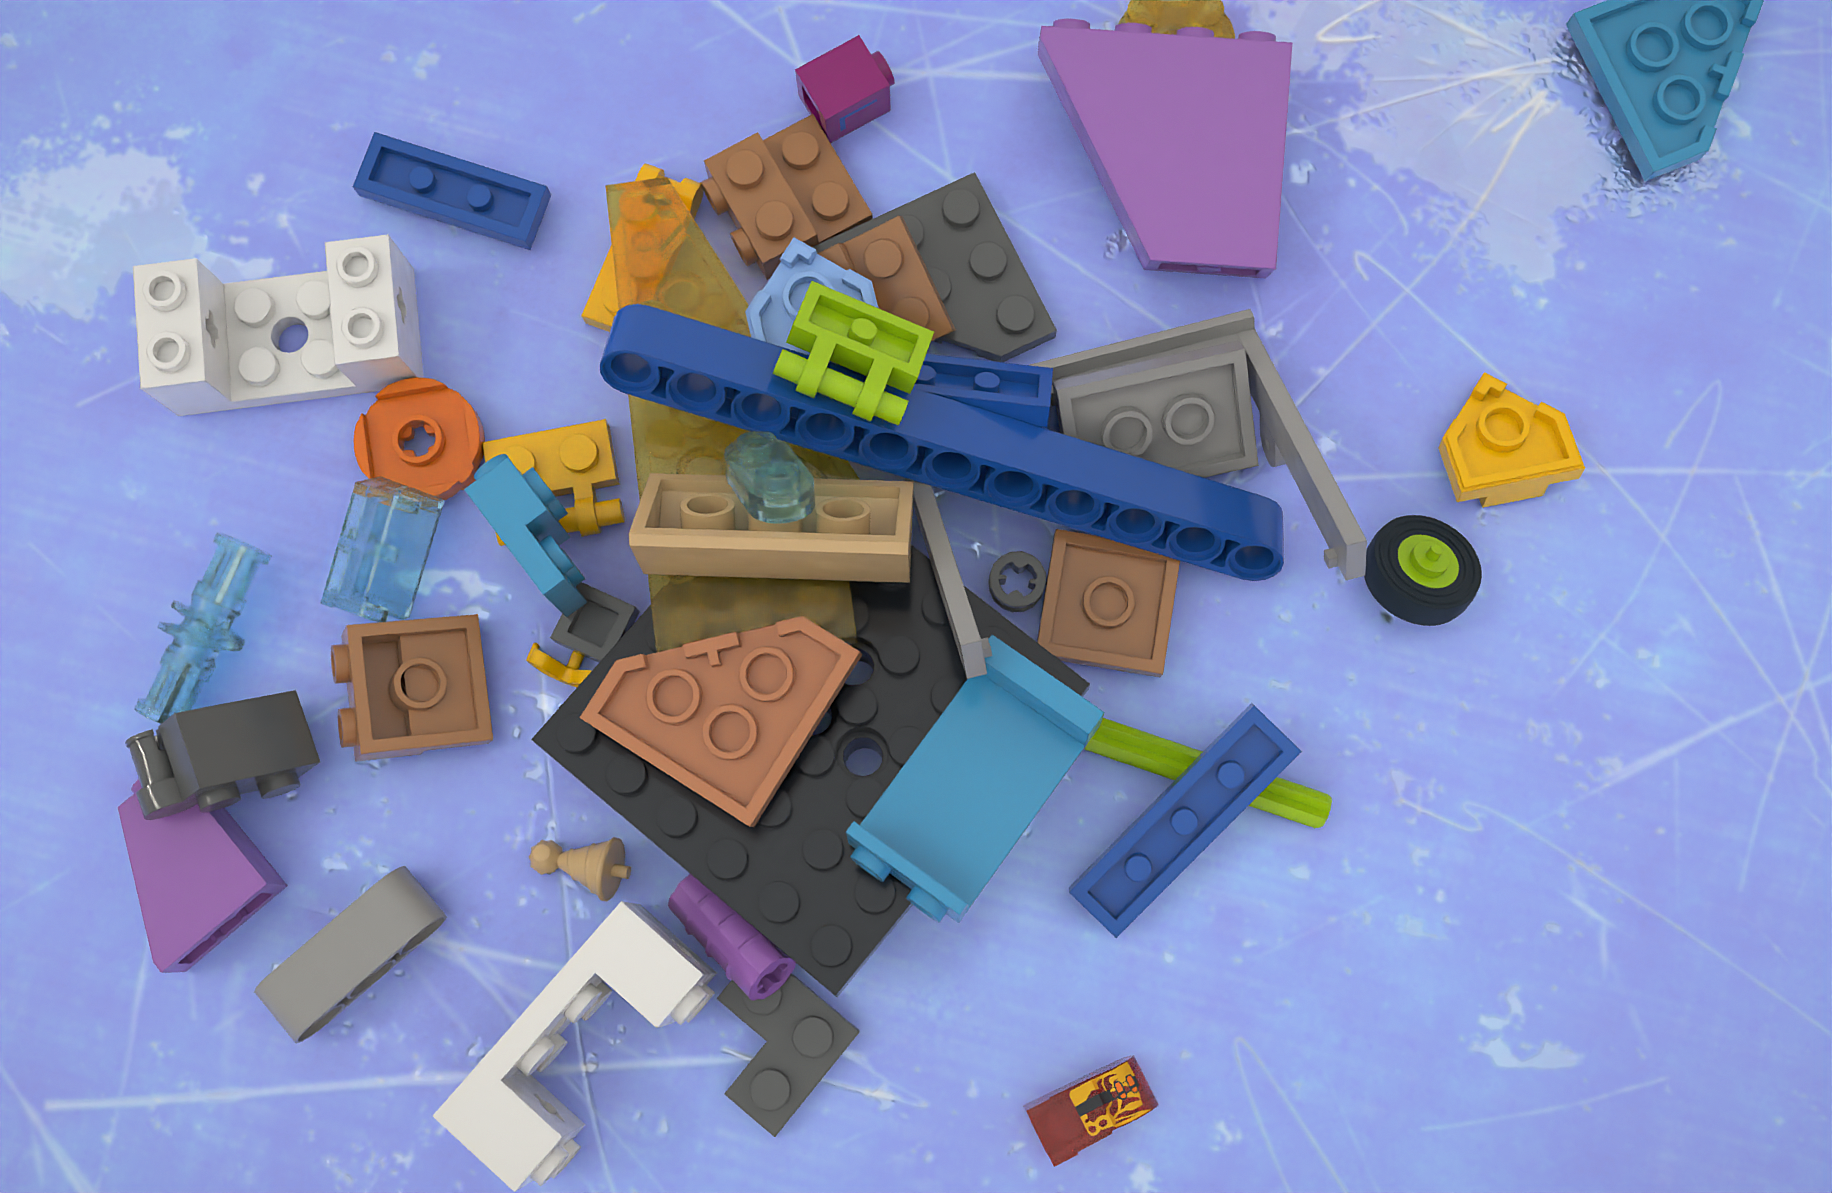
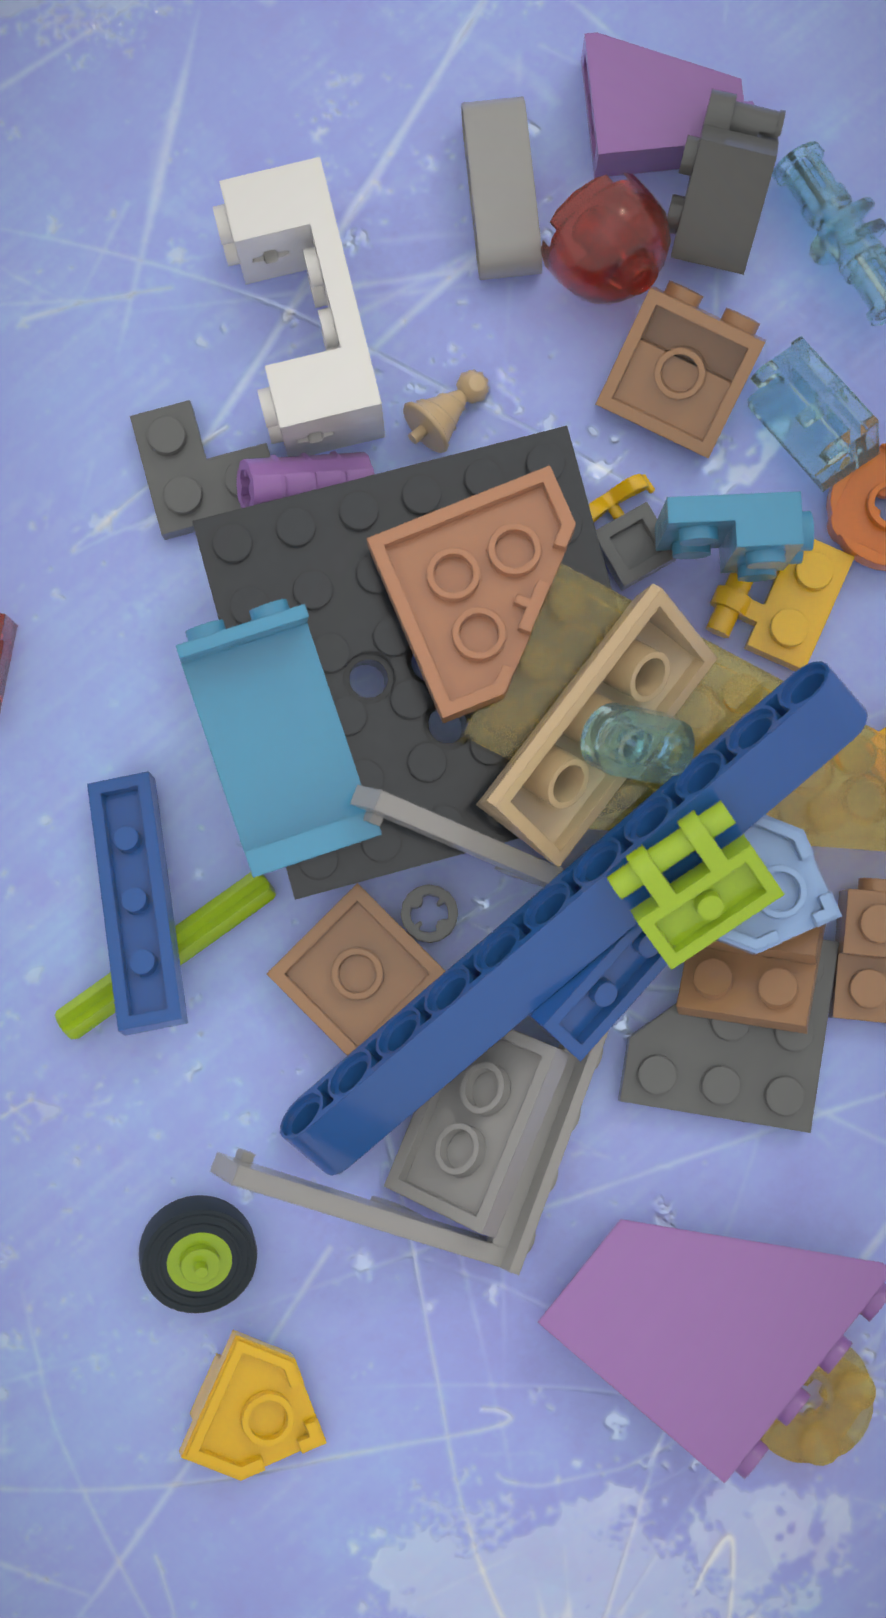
camera: 125 degrees right, 5 degrees up
none -> clear red cylinder [541,173,671,305]

